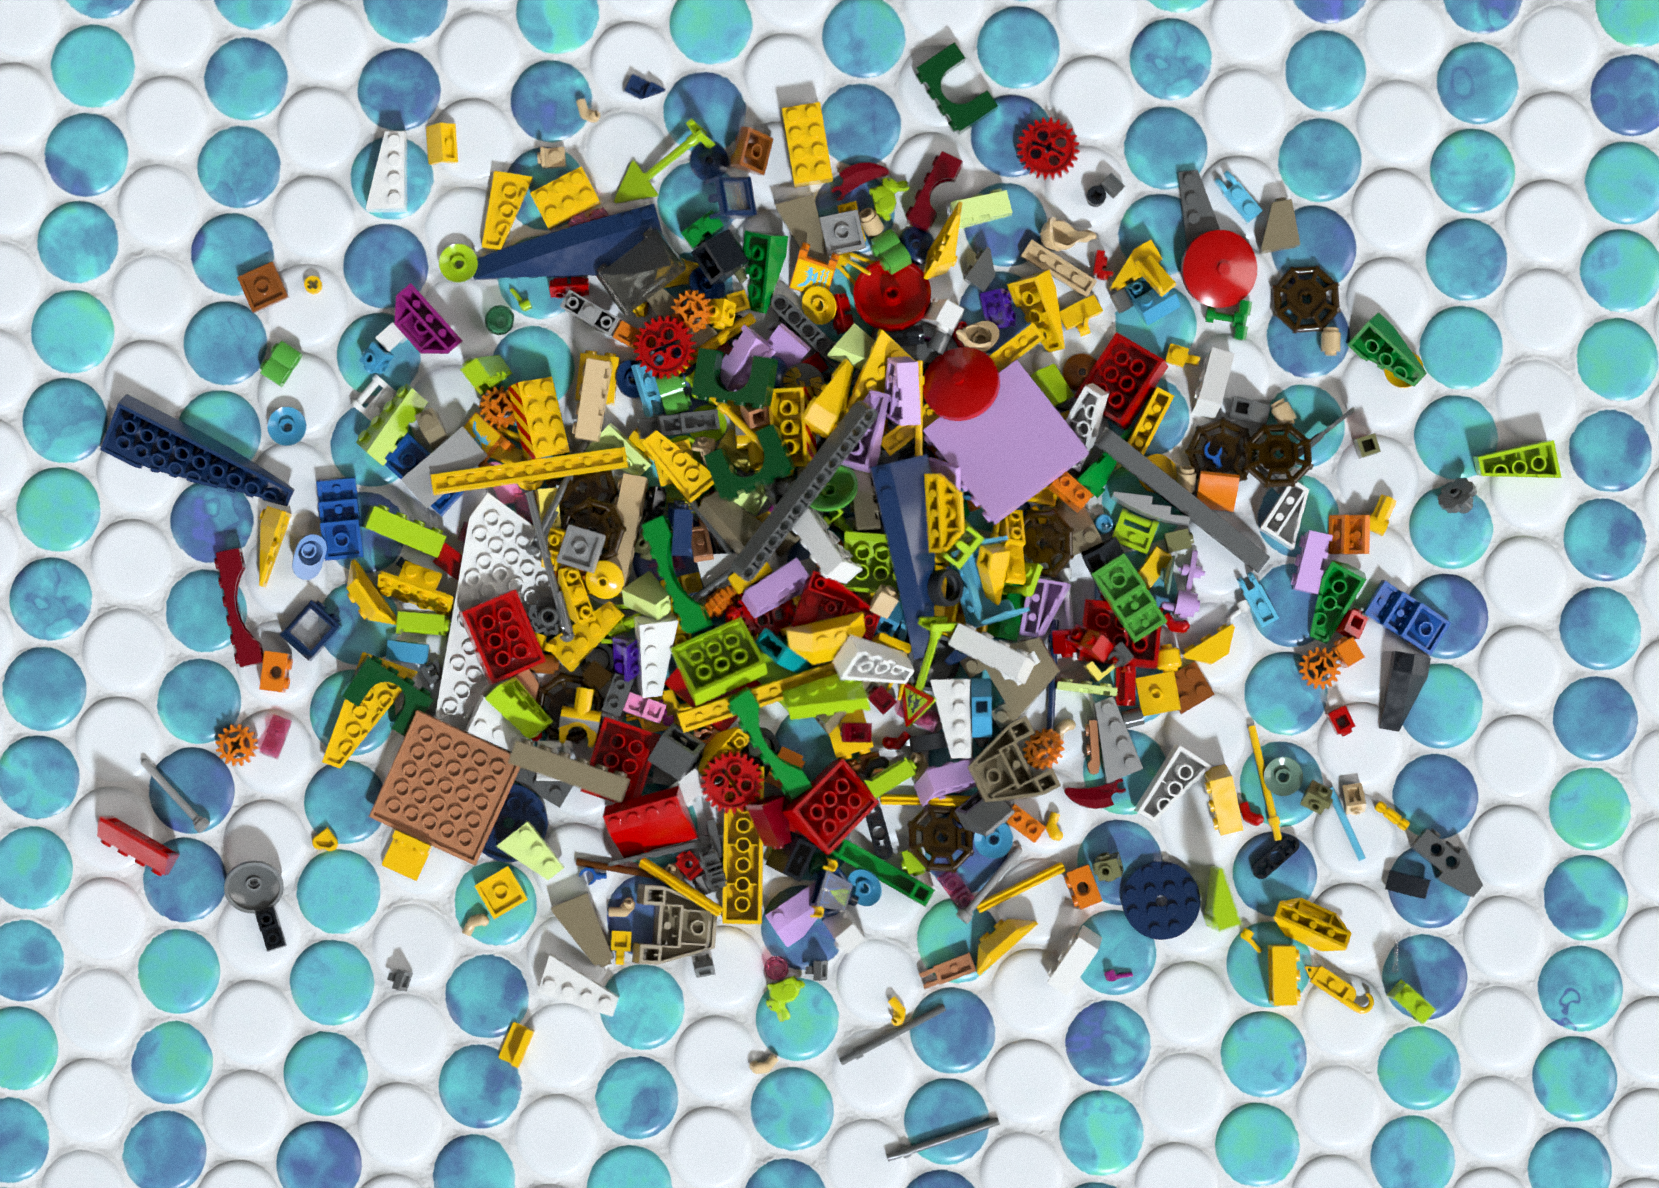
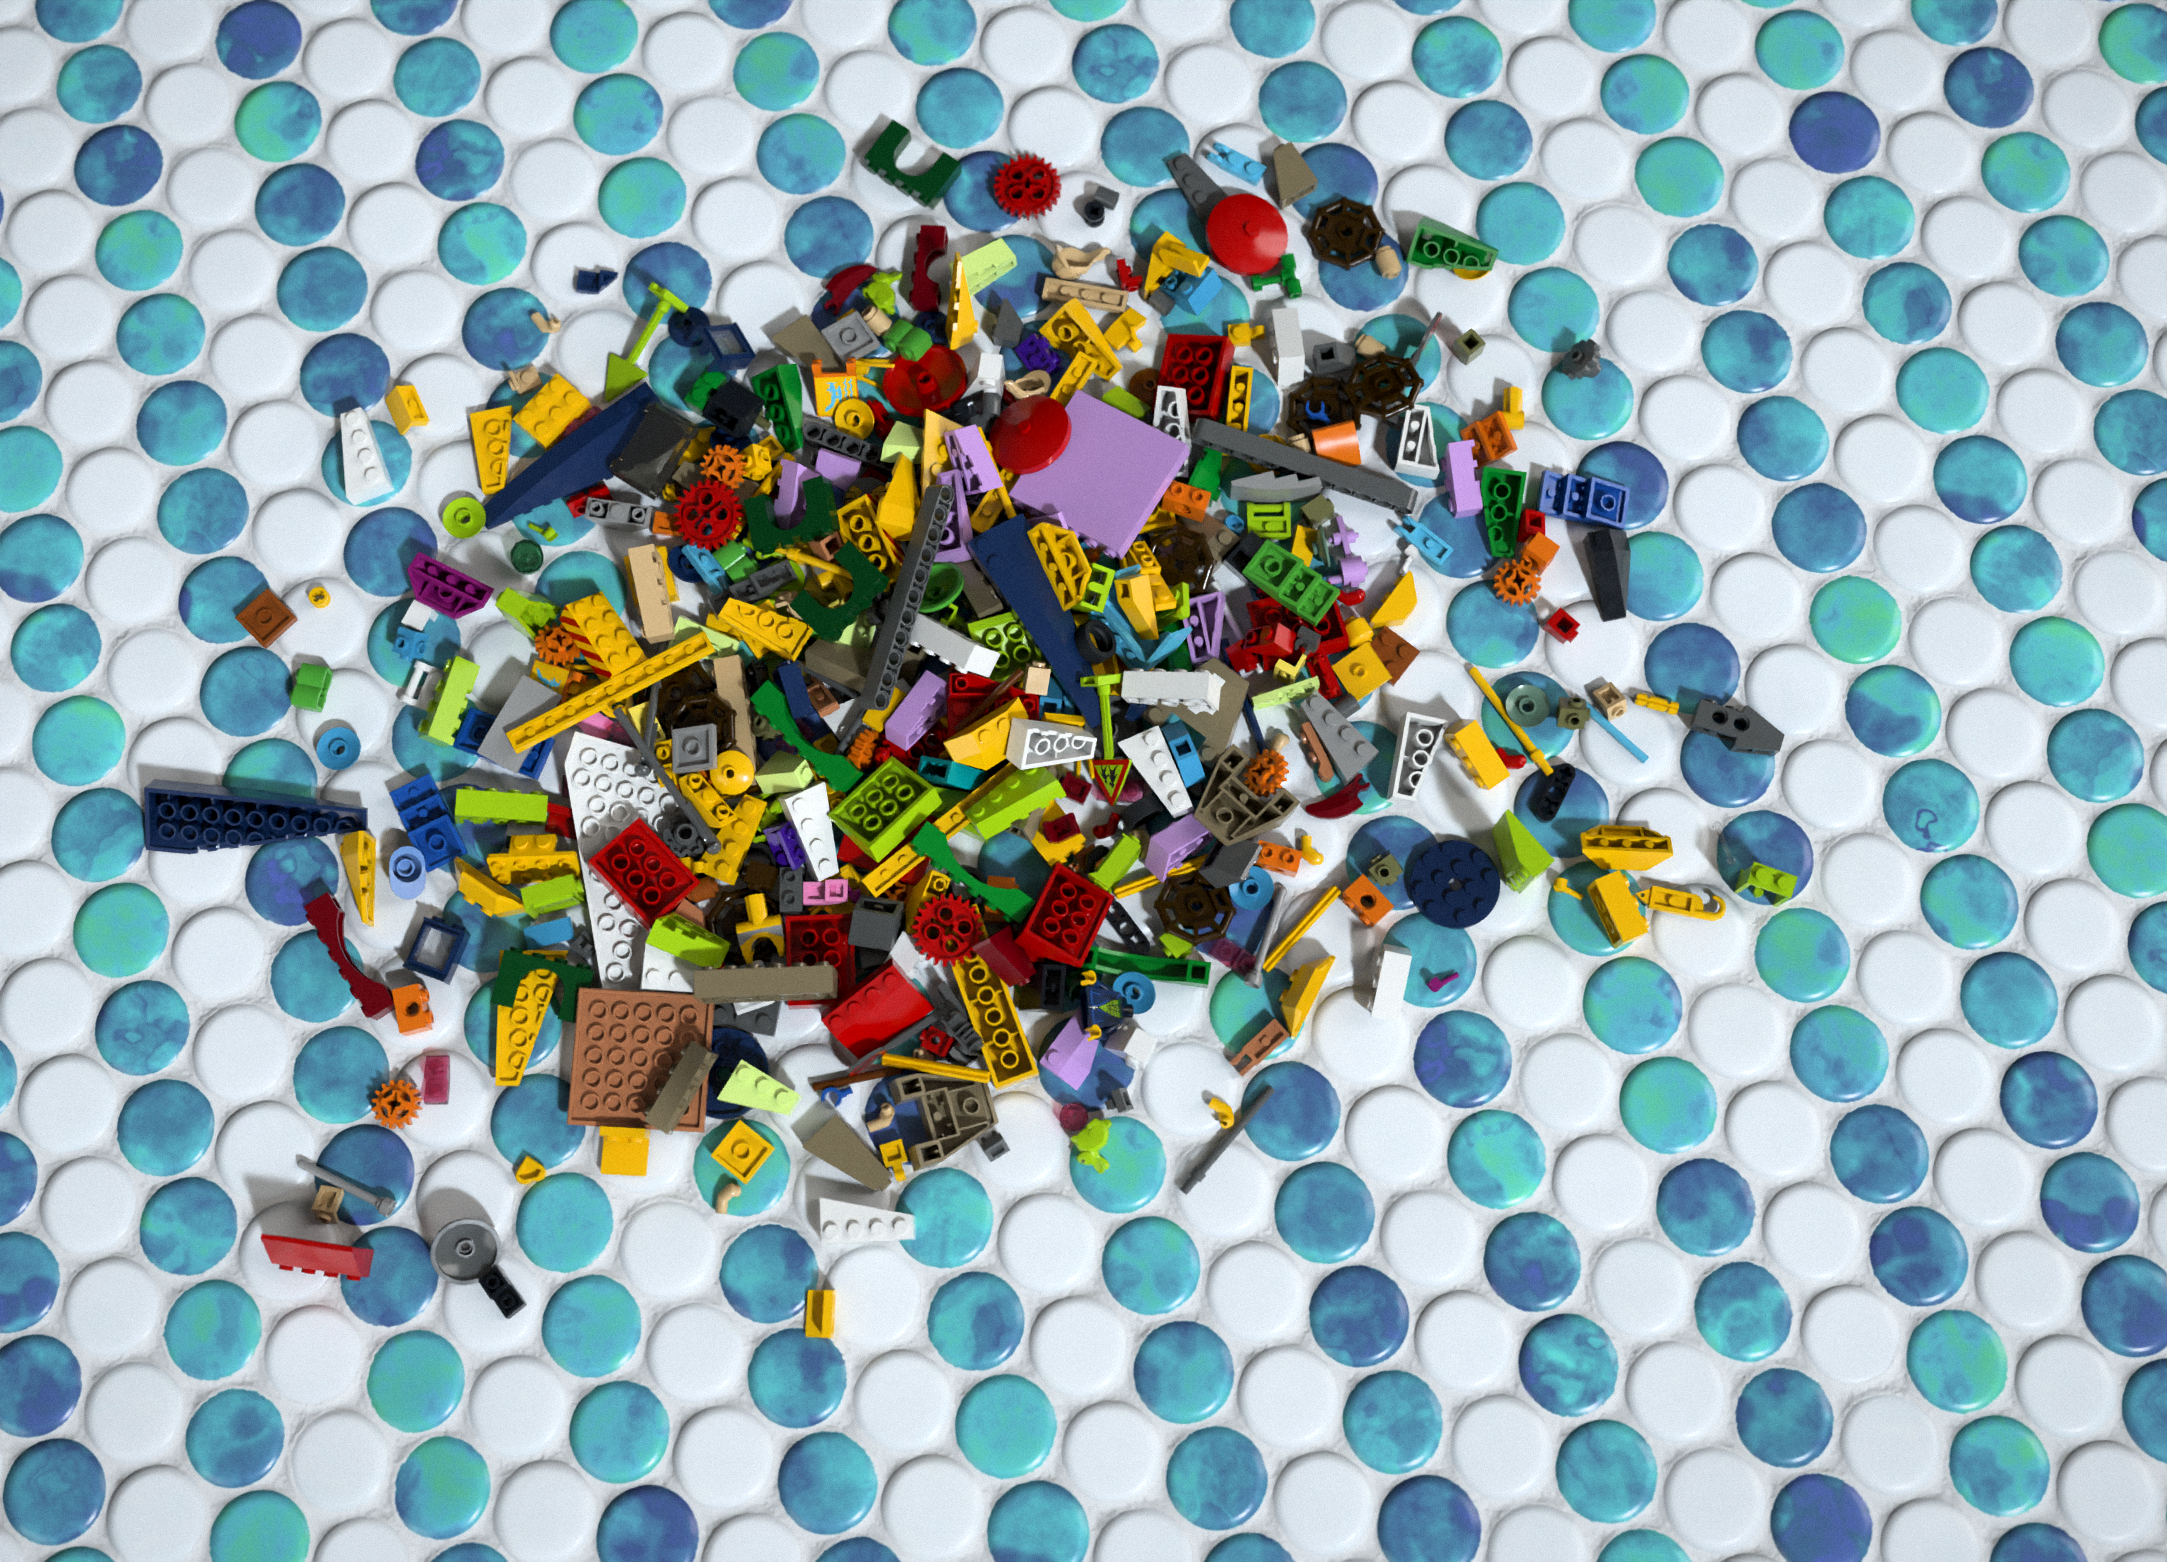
camera: 20 degrees left, 10 degrees down
dark grey tile [387,969,413,991] -> none
dark tan slope [415,407,449,450] -> none
dark orange brick [730,127,774,175] -> none
tan arm [749,1054,779,1074] -> none
yellow brick [782,102,833,188] -> none
dark grey bar [886,1117,1000,1162] -> none
black slope [1385,870,1431,899] -> none
lime wedge [1473,439,1562,478] -> none
none -> tan bracket [311,1185,345,1224]
none -> dark tan wedge [644,1041,719,1135]
none -> reddish brown bar [954,667,1025,733]

